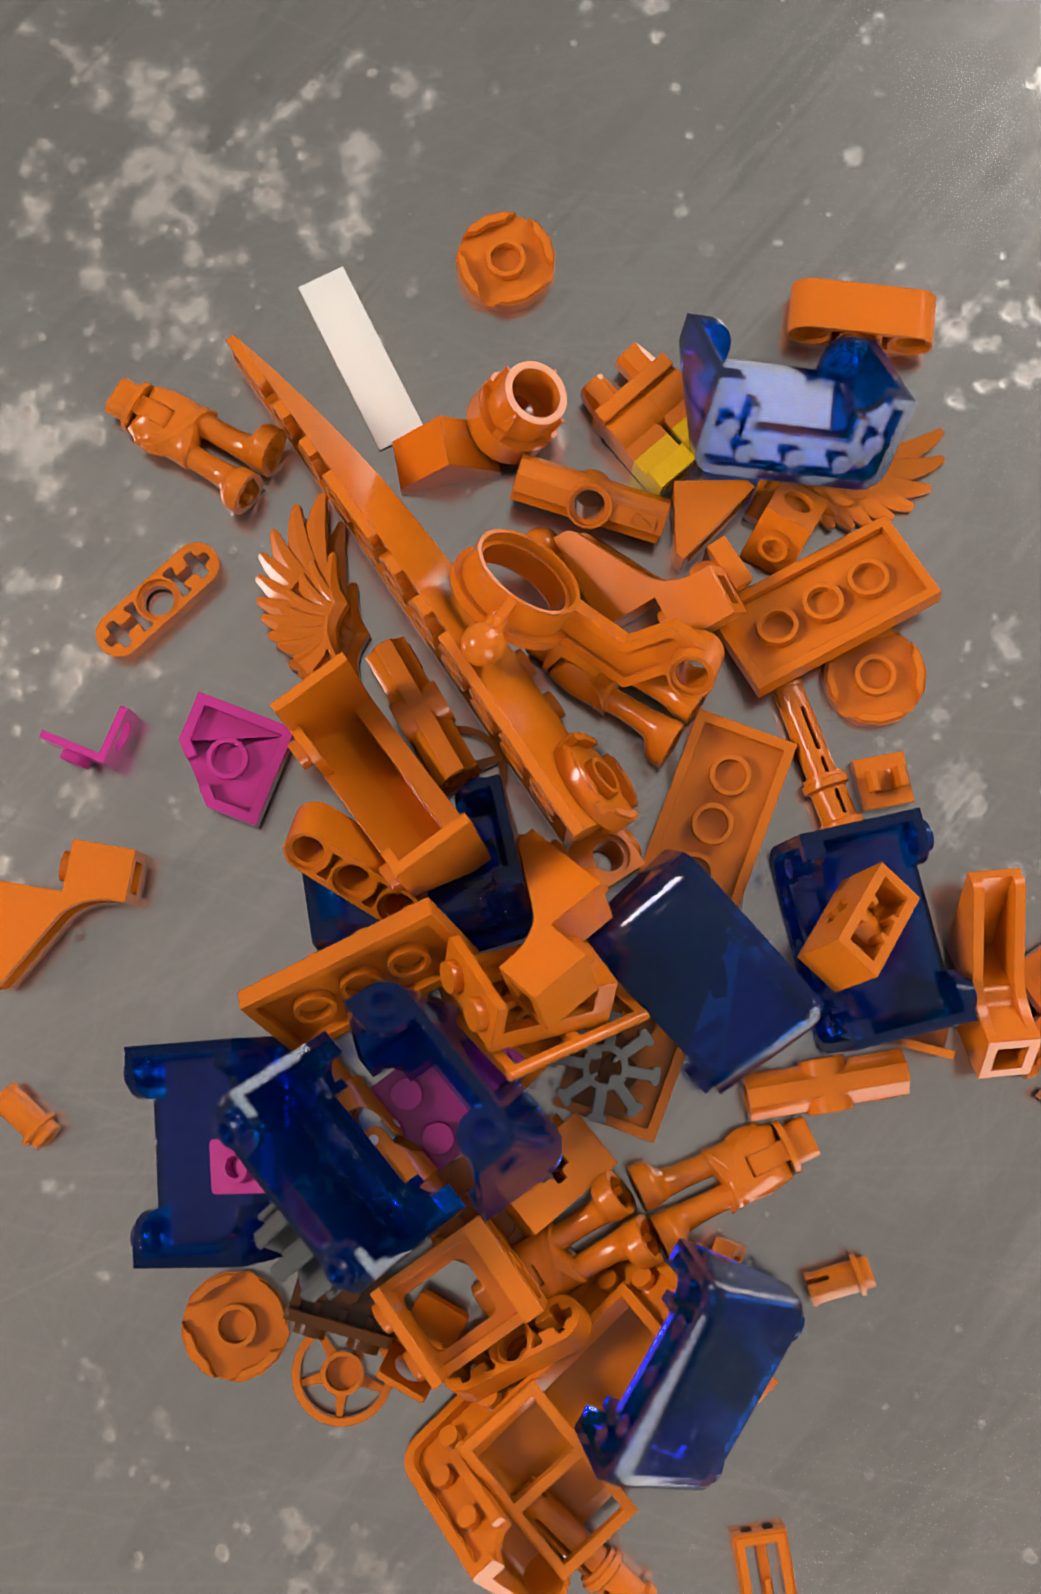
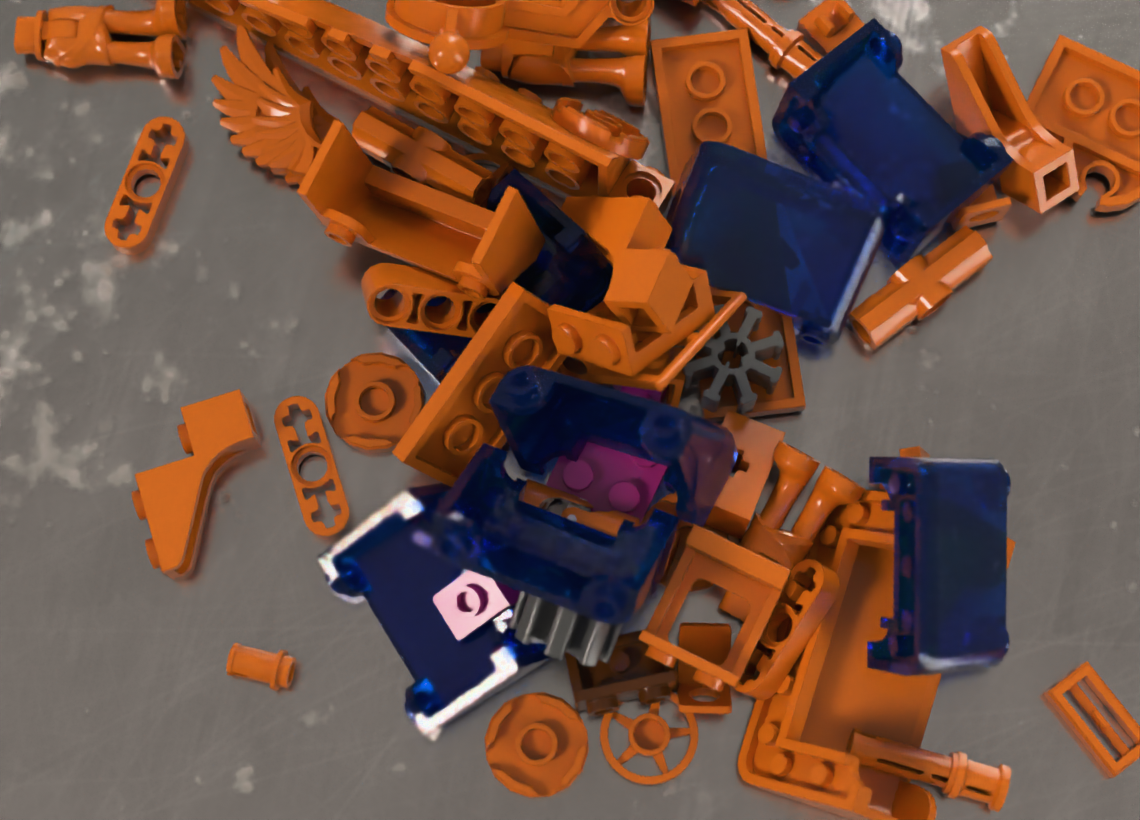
camera: 25 degrees left, 5 degrees down
dark pink bracket [39,706,138,771] -> none
dark pink plate [179,692,295,828] -> none
orange window [455,1378,639,1581] -> none
orange piece [626,1116,820,1263] -> none
orange brick [797,862,920,993] -> none
orange pin [803,1253,876,1307] -> none
none -> orange beam [274,396,352,540]
none -> orange tile [325,352,426,454]

